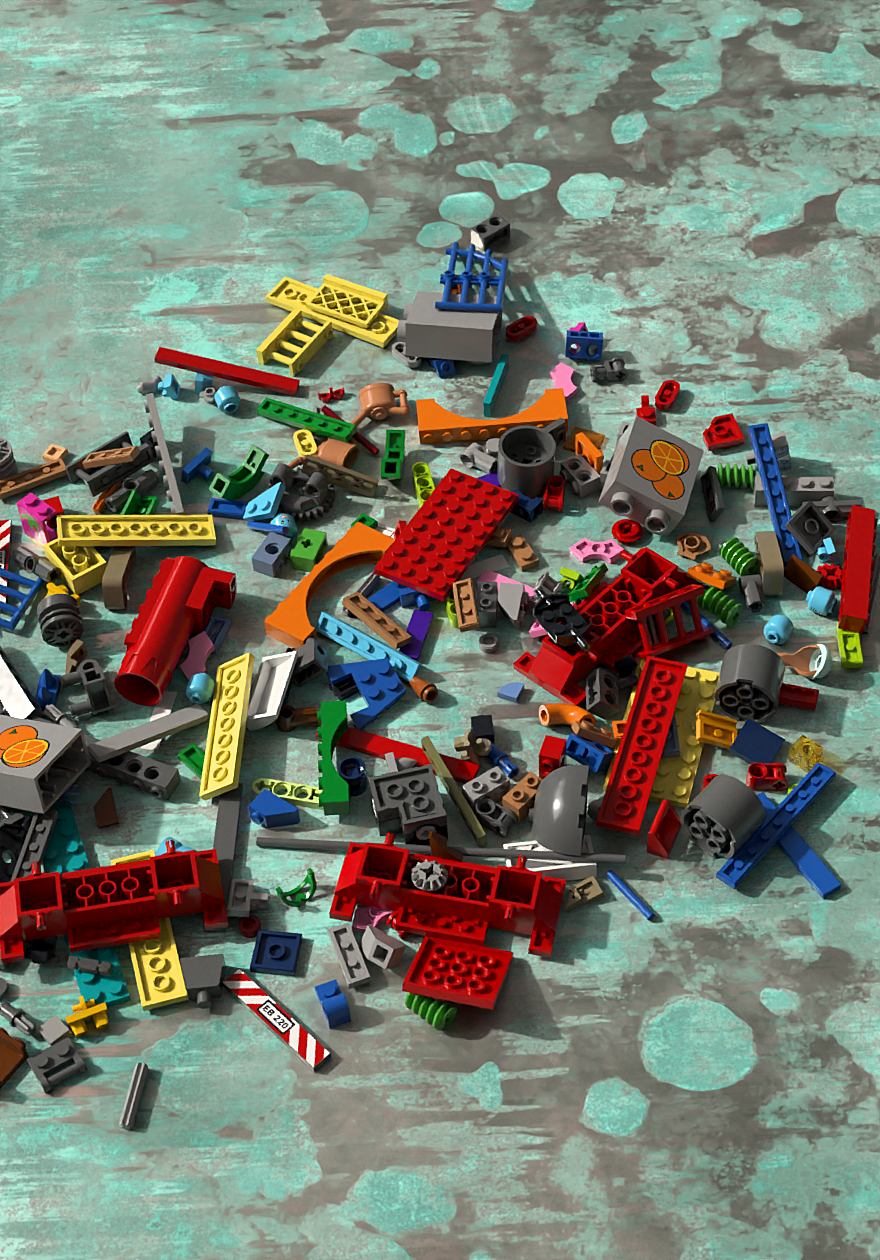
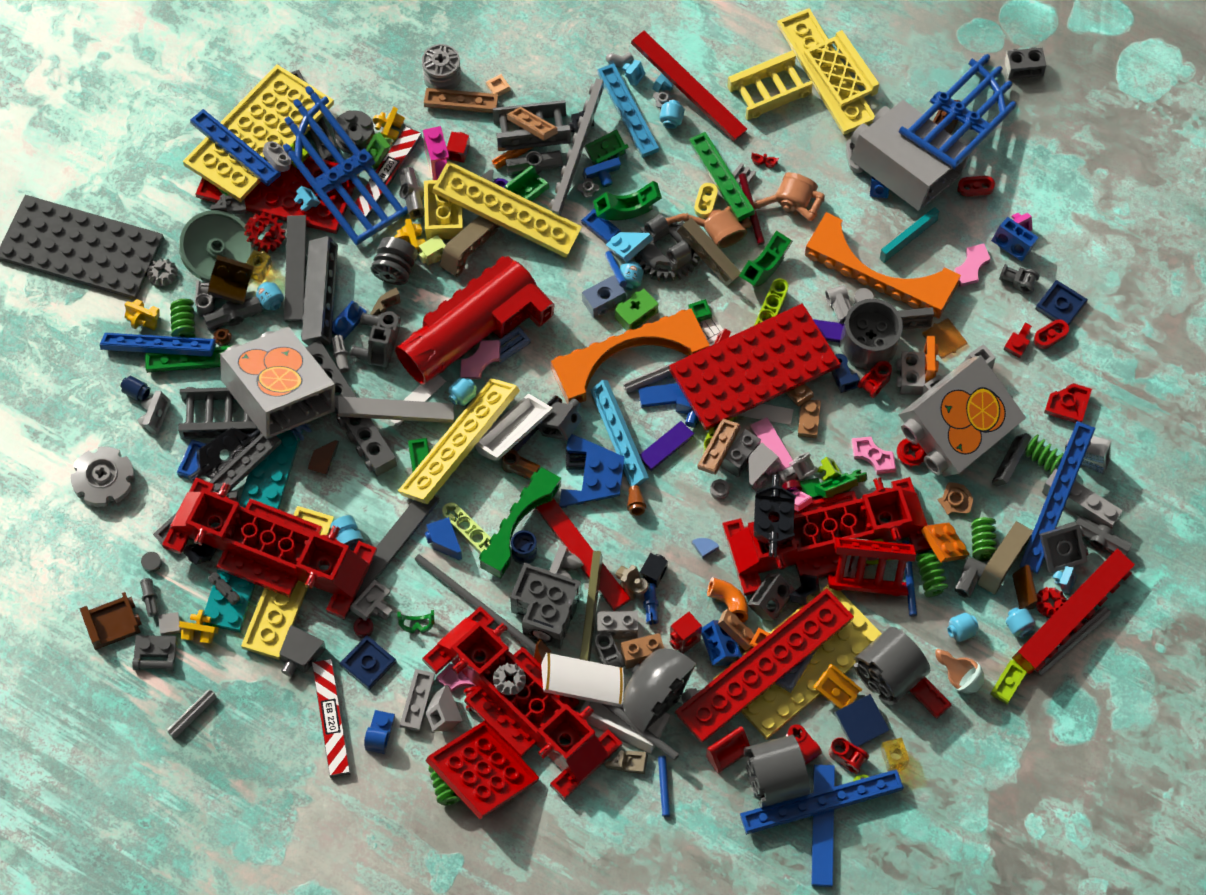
camera: 30 degrees right, 15 degrees up
medium nougat plate [342,592,412,649] -> none
none -> yellowish green brick [418,235,446,265]
none -> white slope [541,653,624,707]
none -> light grey plate [577,178,599,198]
none -> green bracket [584,129,629,165]
none -> dark azure plate [597,63,659,158]
none -> dark blue tile [1035,280,1088,326]

